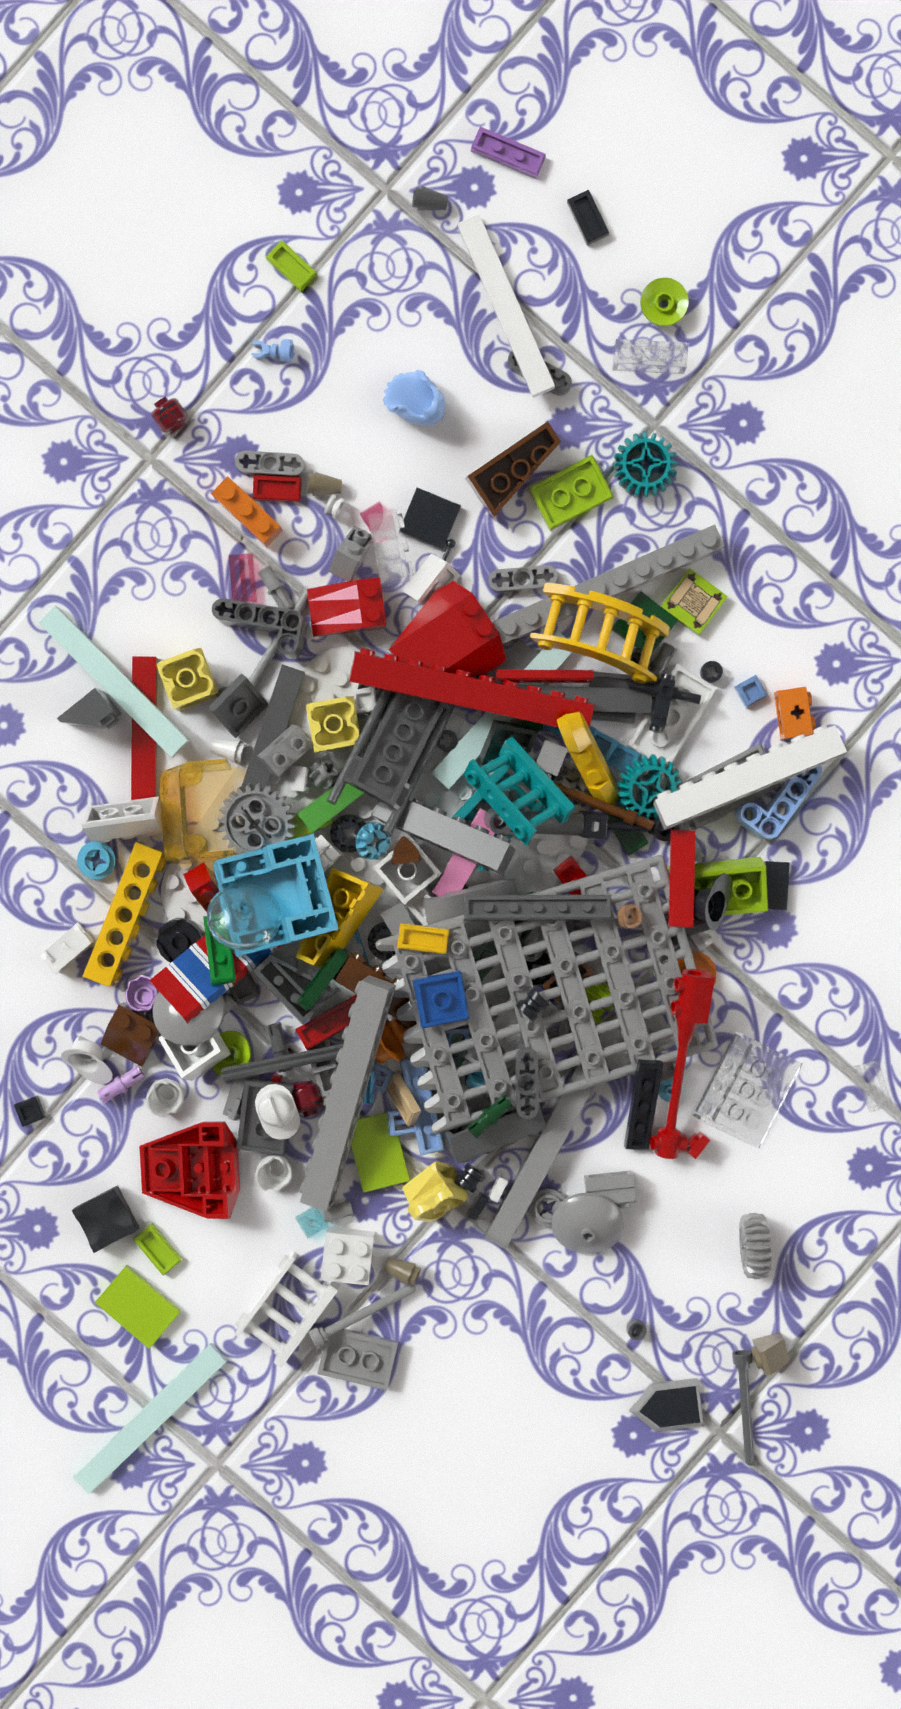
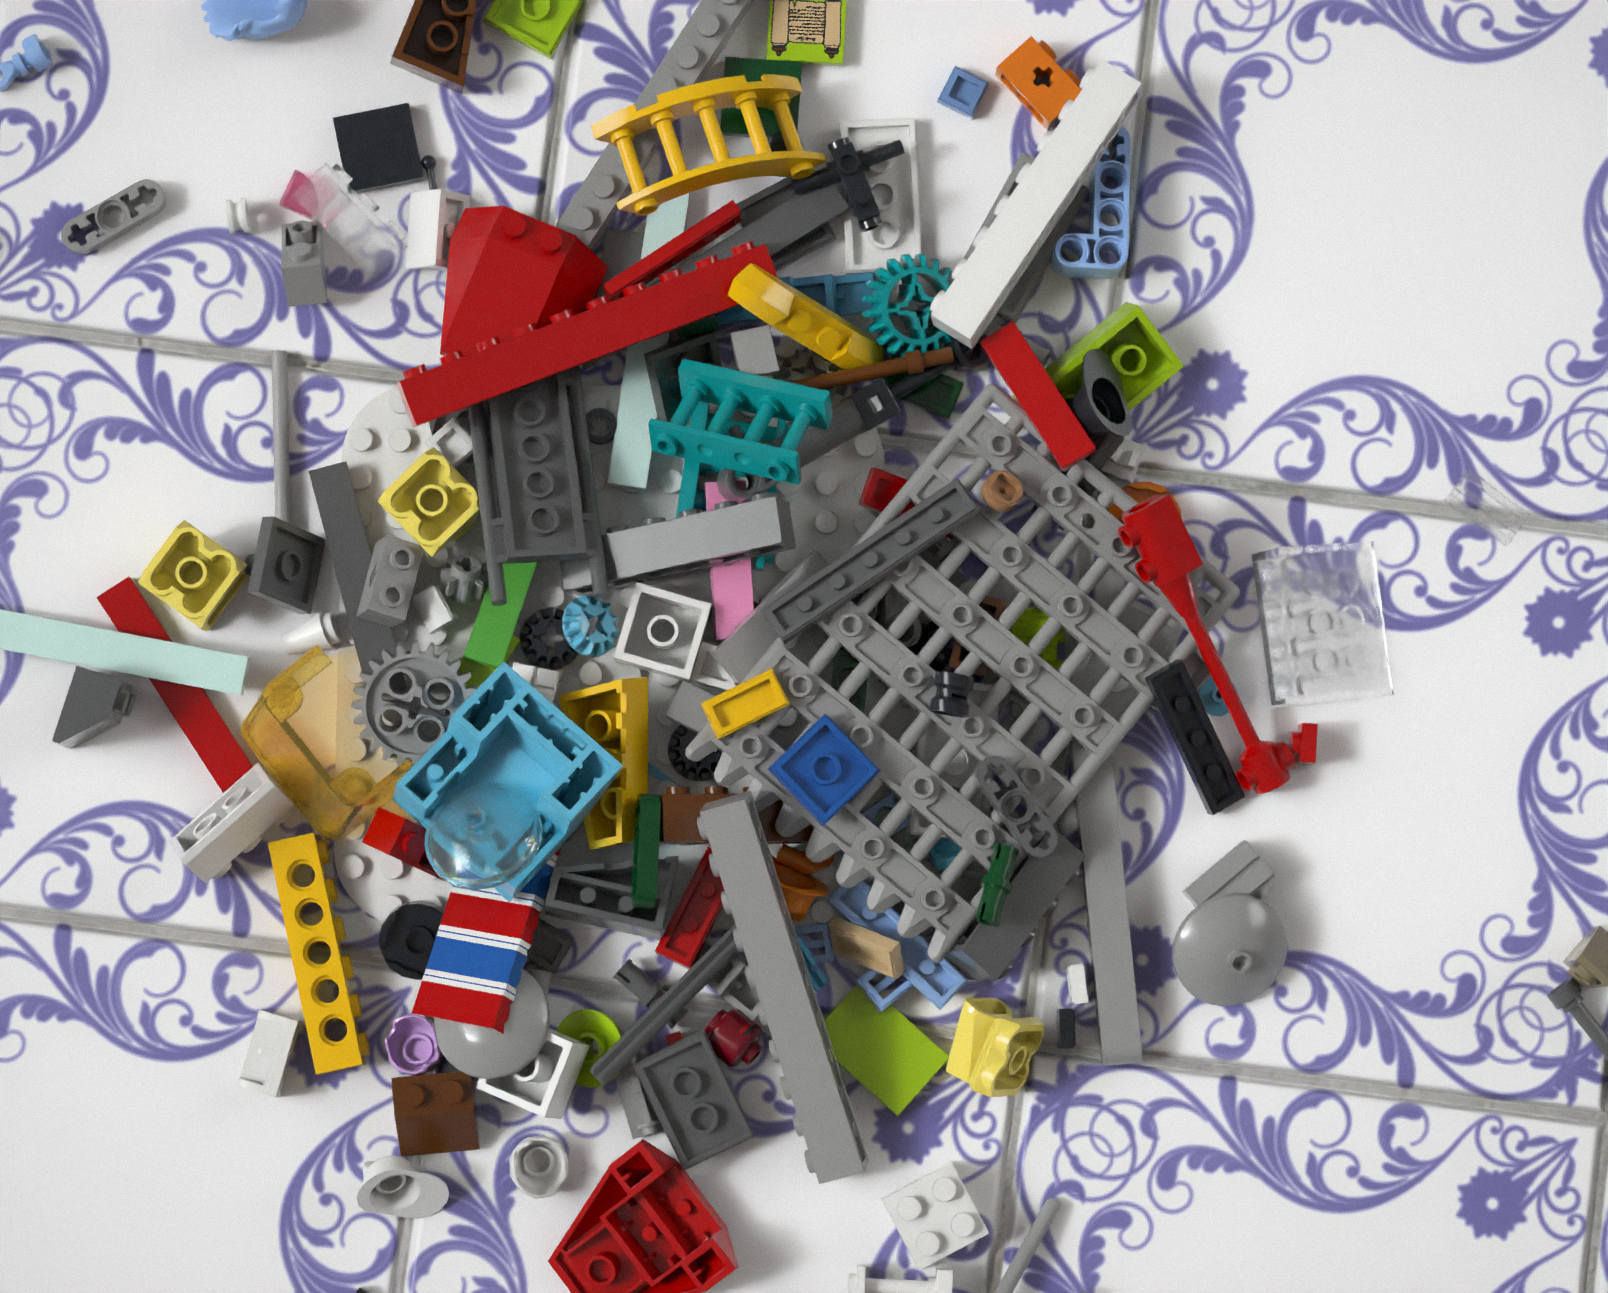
camera: 35 degrees left, 5 degrees down
medium azure gear [77,841,116,879] -> none
lavender pin [97,1065,146,1104] -> none
green tile [203,913,236,986] -> none
orange brick [211,476,283,548] -> none
dark grey beam [212,598,307,660] -> none
clear pink tile [228,553,257,602] -> none
red tile [253,475,302,502] -> none
white piece [255,1084,300,1140] -> none
white hair [255,1155,293,1191] -> none
light grey axle [258,565,293,609] -> none
clear light blue tile [295,1207,328,1239] -> none
dark tan cone [307,472,342,496] -> none
red slope [307,577,386,637] -> none
light grey pin [323,1200,354,1224] -> none
dark tan cone [384,1257,421,1286] -> none
reddish brown tile [392,836,421,865] -> none
black wheel [455,1163,486,1193] -> none
light grey beam [488,565,558,593] -> none
light grey gear [529,1188,565,1227] -> none
dark grey hinge [626,1319,647,1340] -> none
black tile [629,1378,703,1432] -> none
dark grey pin [646,642,677,684] -> none
black bush [700,661,723,683] -> none
light grey gear [739,1213,772,1279] -> none
black tile [764,861,790,910] -> none

